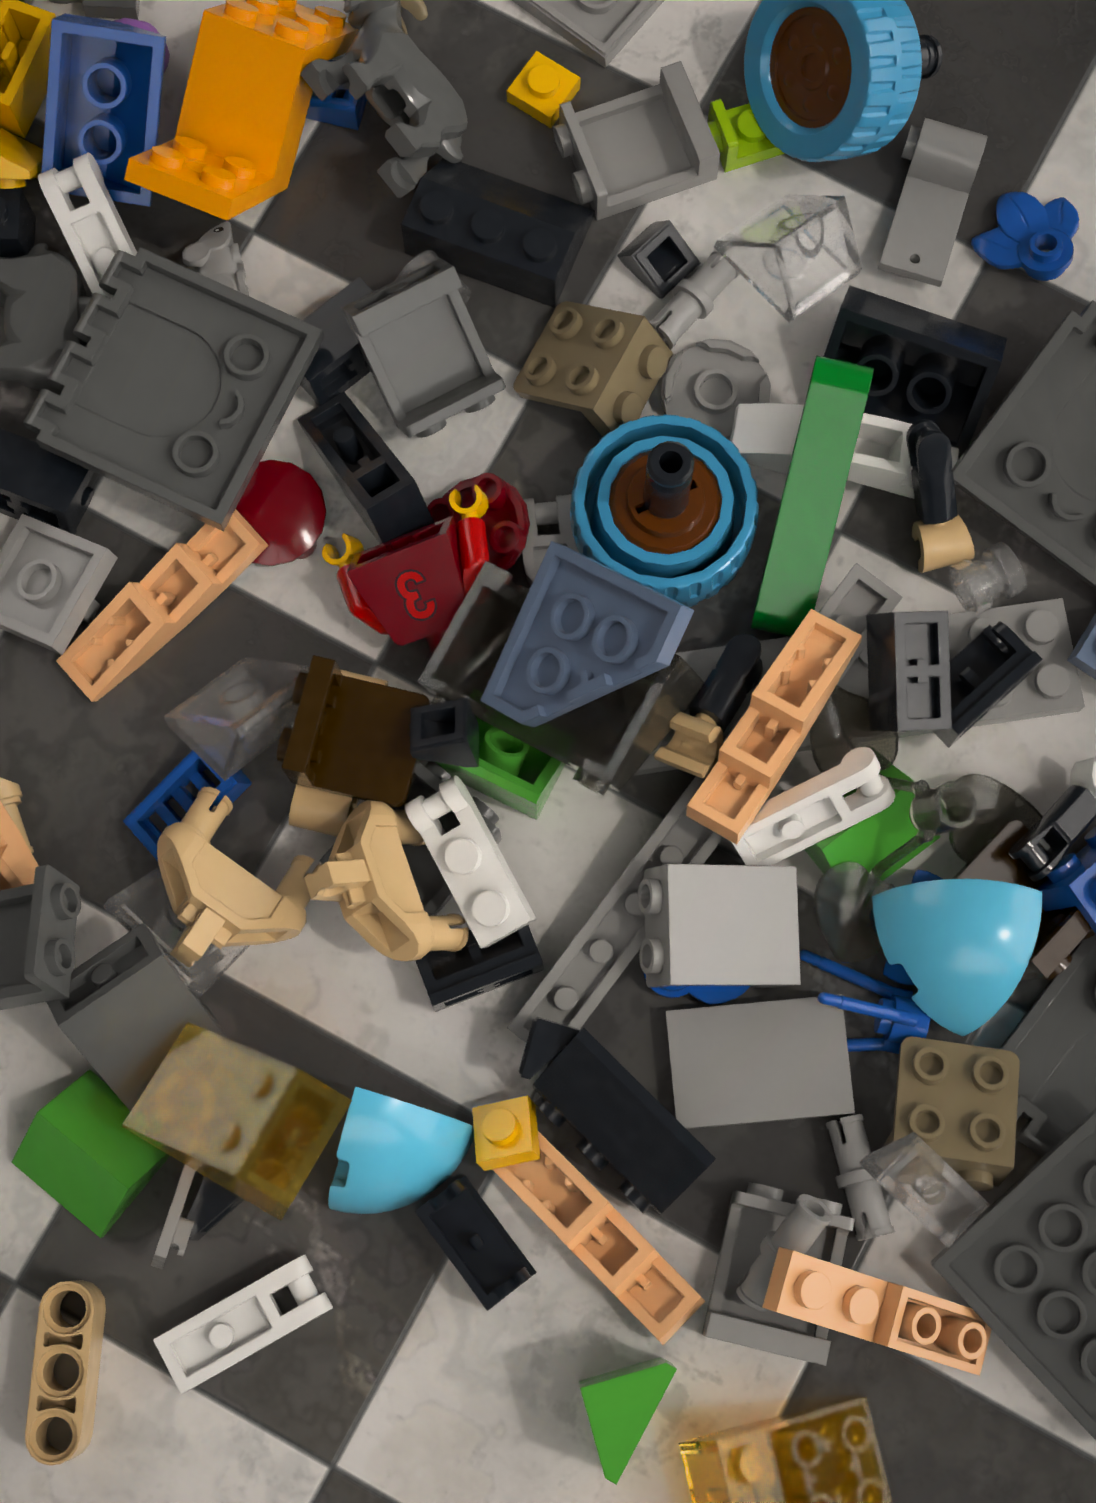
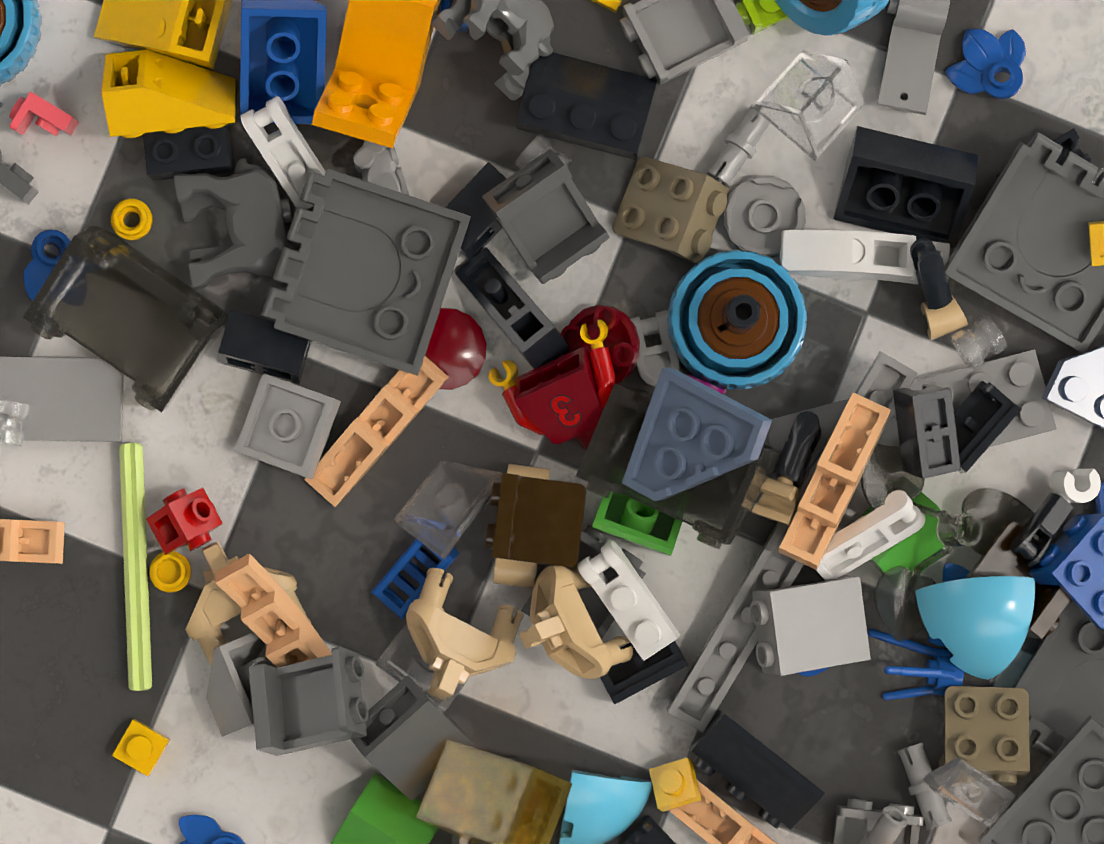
camera: 10 degrees left, 10 degrees up
black slope [410,698,479,767] -> none
black slope [519,1017,580,1080] -> none
black slope [617,220,701,299] -> none
light grey tile [666,994,855,1129] -> none
green beam [751,355,874,637] -> none

